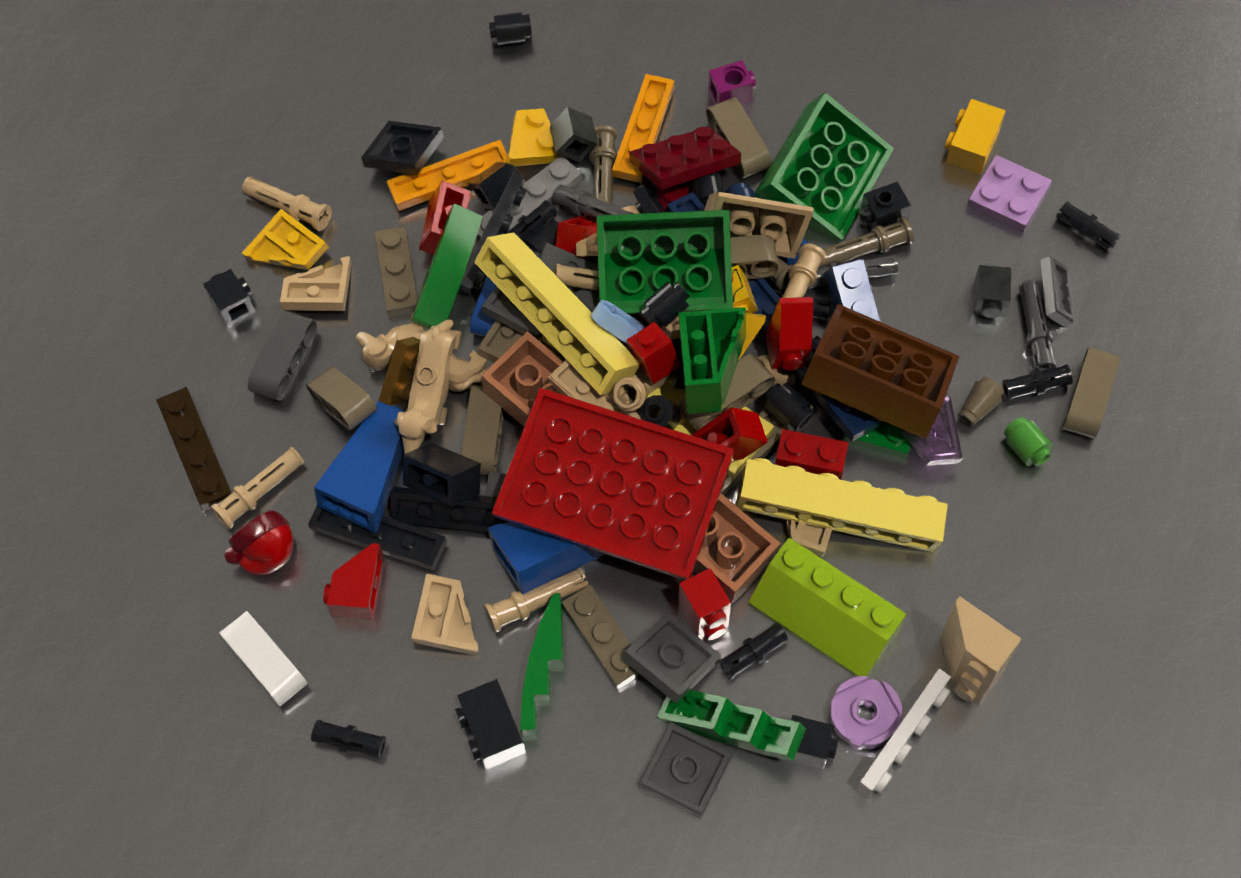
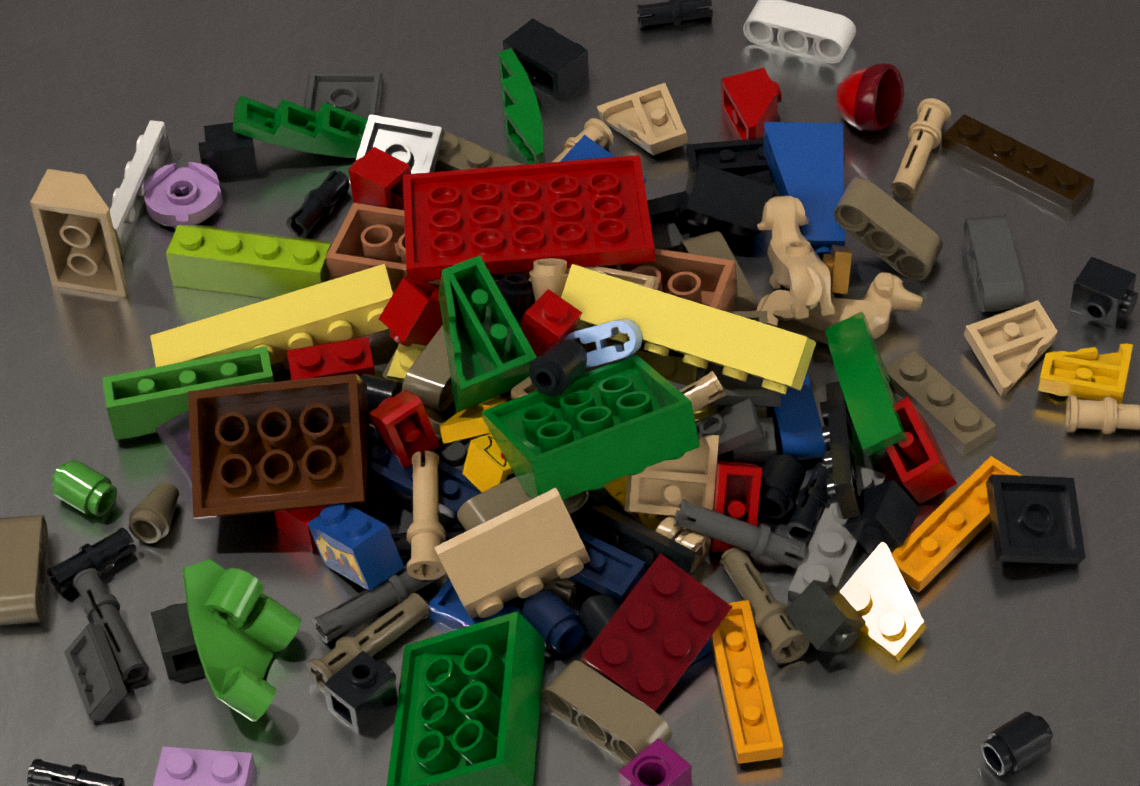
camera: 155 degrees right, 15 degrees down
none -> bright green brick [102,346,274,440]
none -> bright green panel [182,559,301,722]

